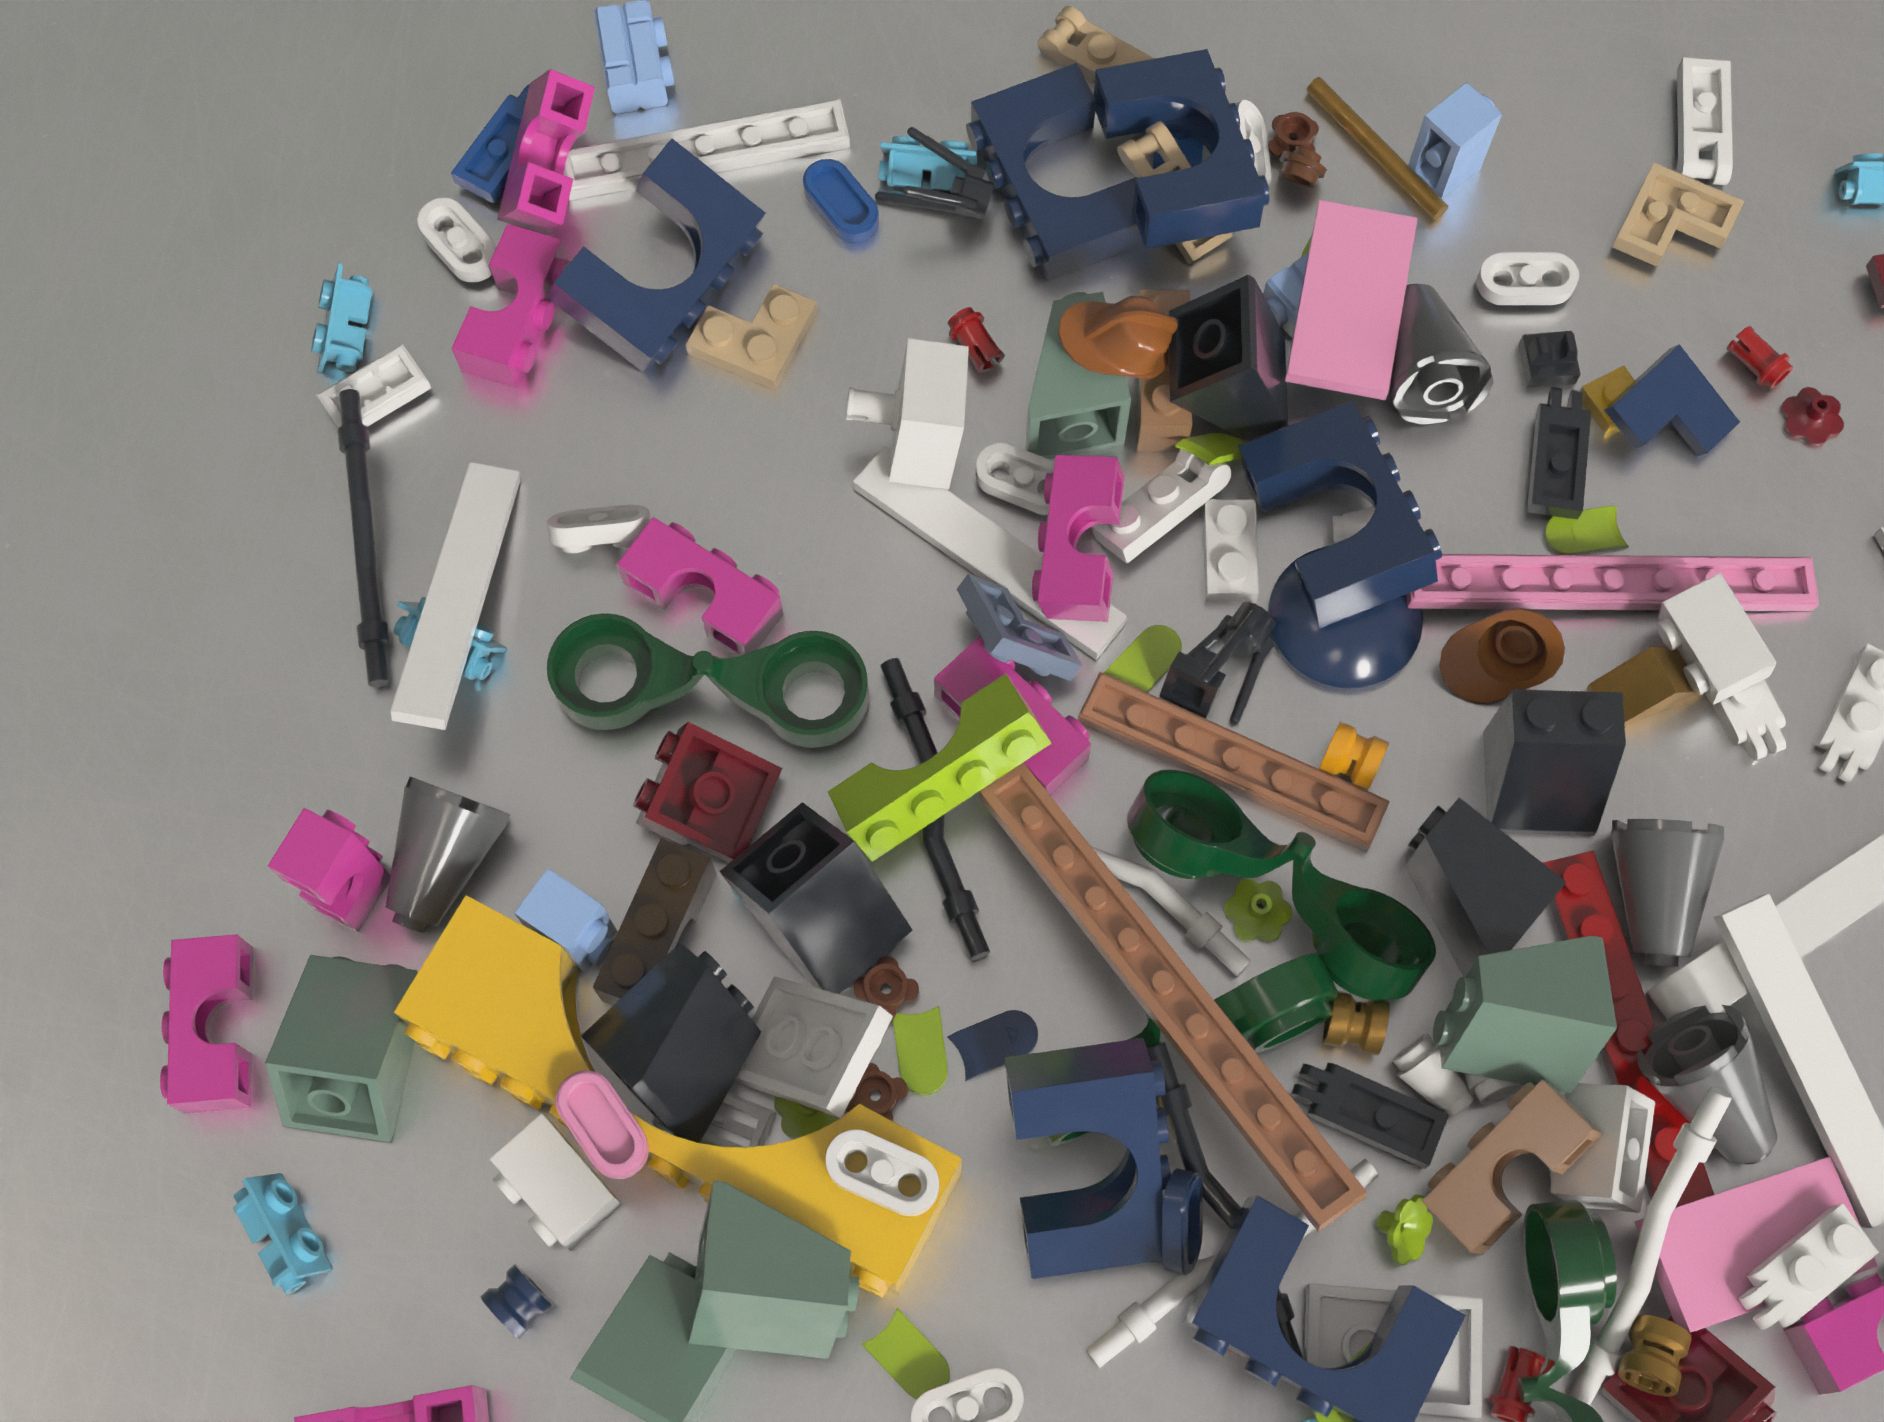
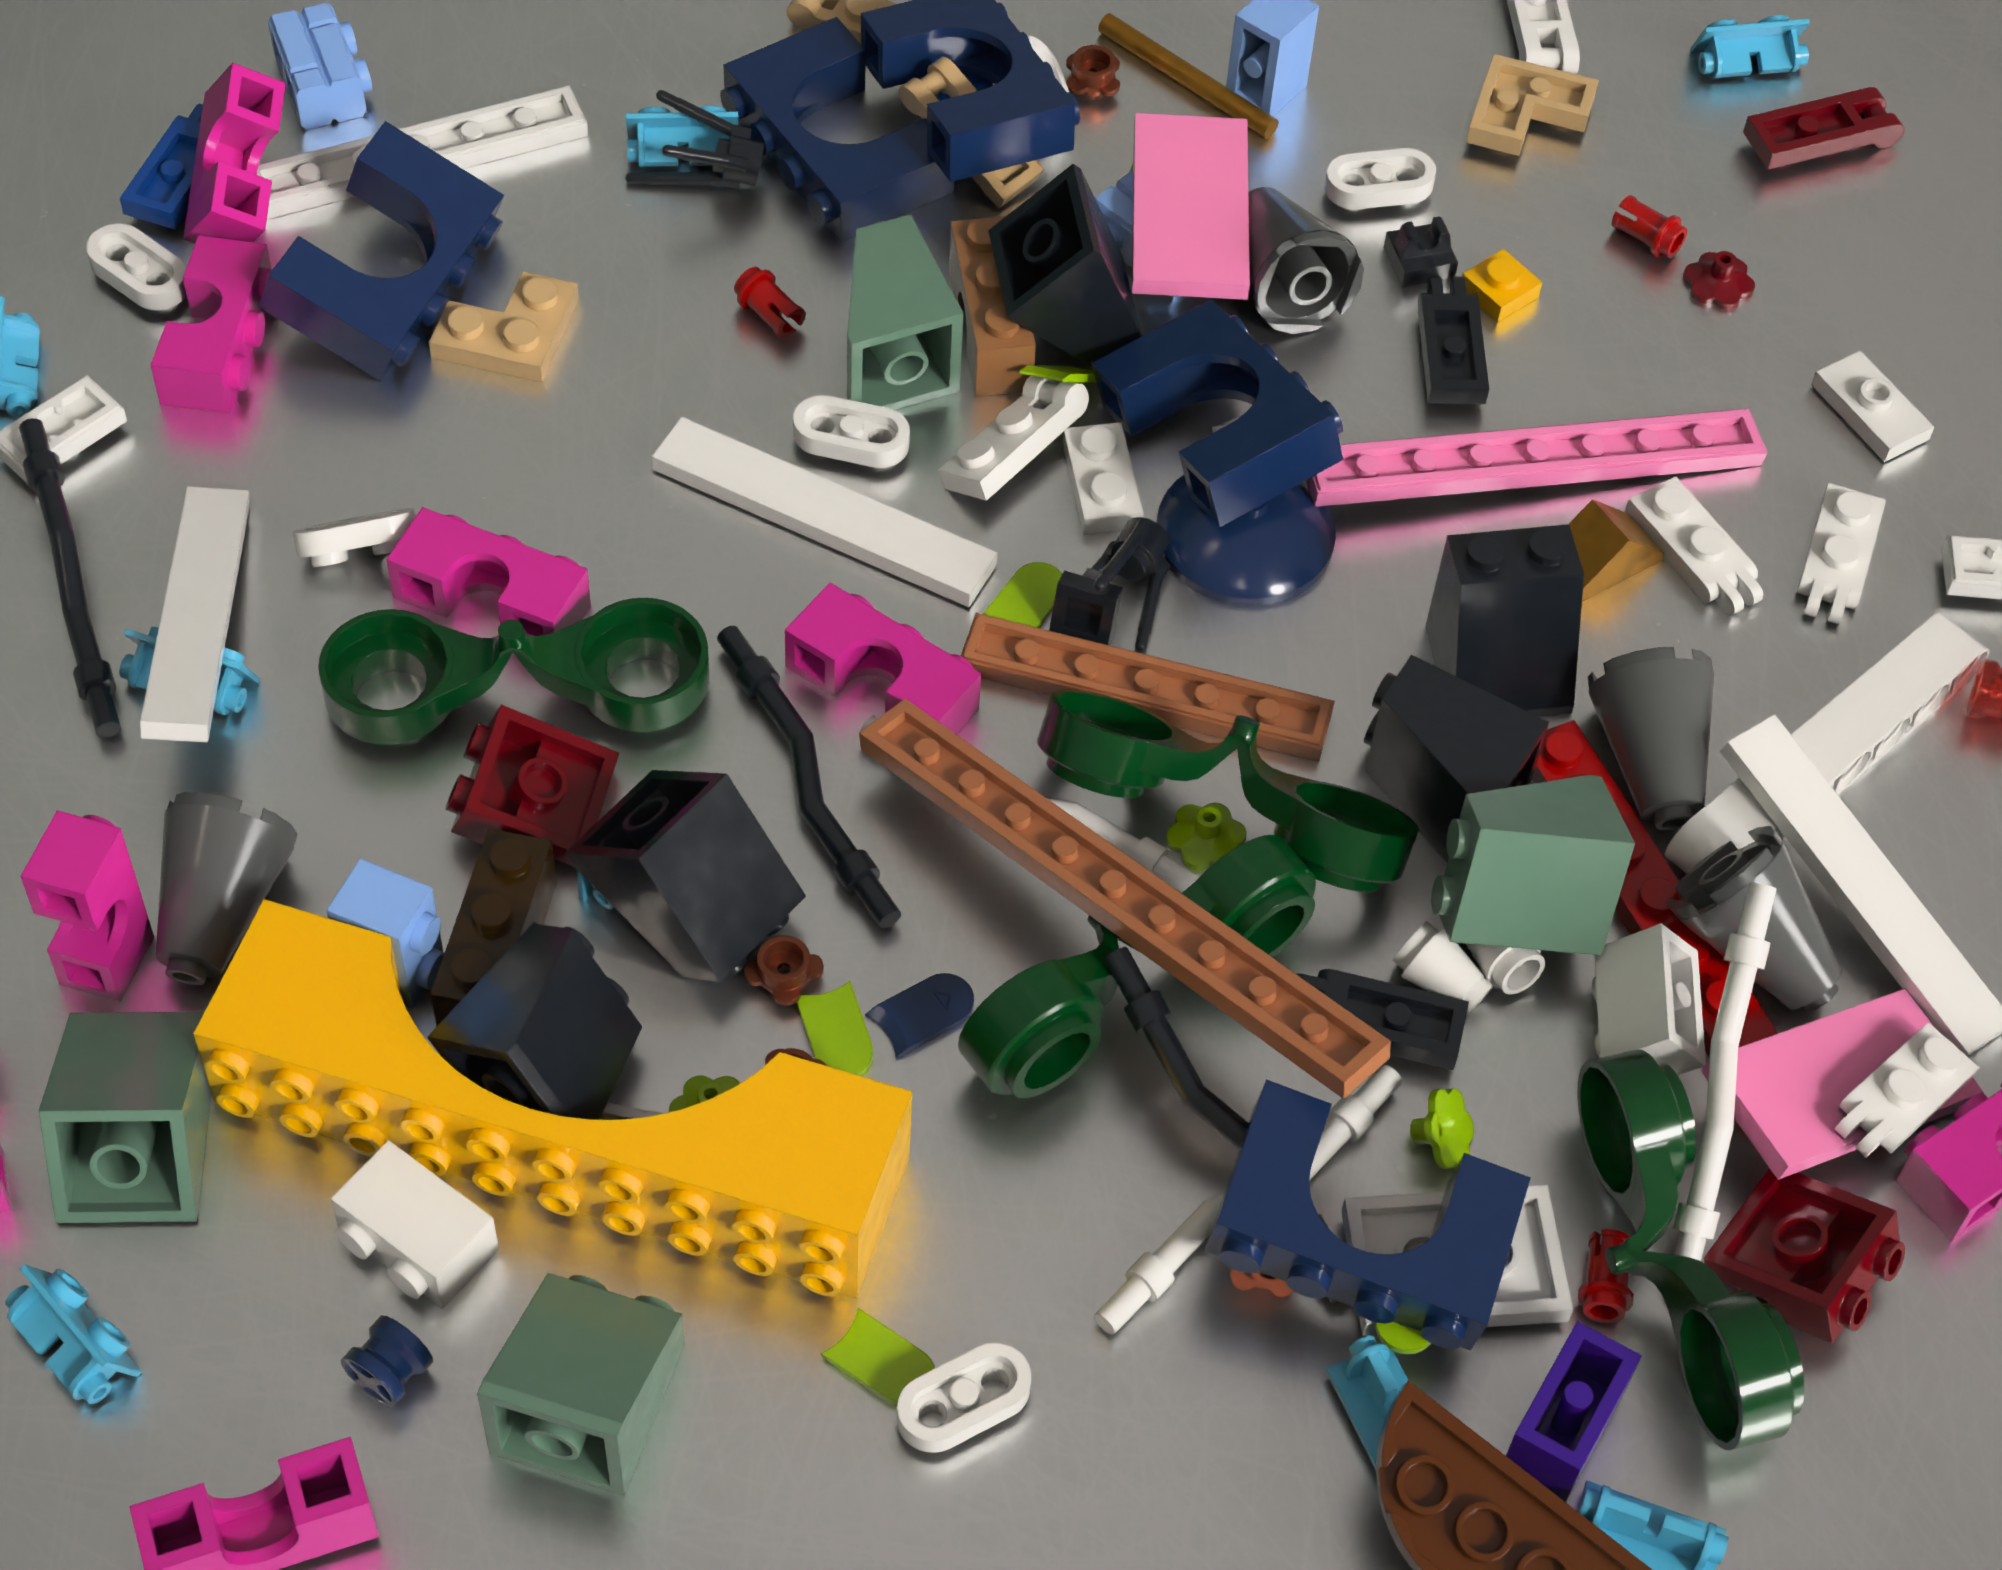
camera: 15 degrees left, 15 degrees down
bright pink tile [556,1070,649,1179] -> none
sand green slope [688,1181,859,1359] -> none
white plate [735,976,893,1118] -> none
blue tile [803,159,879,243] -> none
white plate [826,1130,939,1216] -> none
lime arch [827,673,1052,862] -> none
white brick [845,338,969,489] -> none
sand blue plate [956,574,1082,681] -> none
dark blue arch [1004,1038,1171,1279] -> none
dark pink arch [1032,455,1125,622] -> none
dark orange piece [1058,296,1178,379] -> none
dark blue tile [1162,1168,1203,1275] -> none
reddish brown plate [1279,146,1327,188] -> none
light orange wheel [1319,721,1389,790] -> none
pearl gold wheel [1323,990,1390,1056] -> none
medium nougat arch [1422,1080,1603,1255] -> none
dark orange piece [1439,608,1565,703] -> none
lime piece [1544,506,1629,555] -> none
dark blue tile [1604,344,1740,456] -> none
pearl gold wheel [1618,1315,1691,1396] -> none
white brick [1656,573,1777,705] -> none

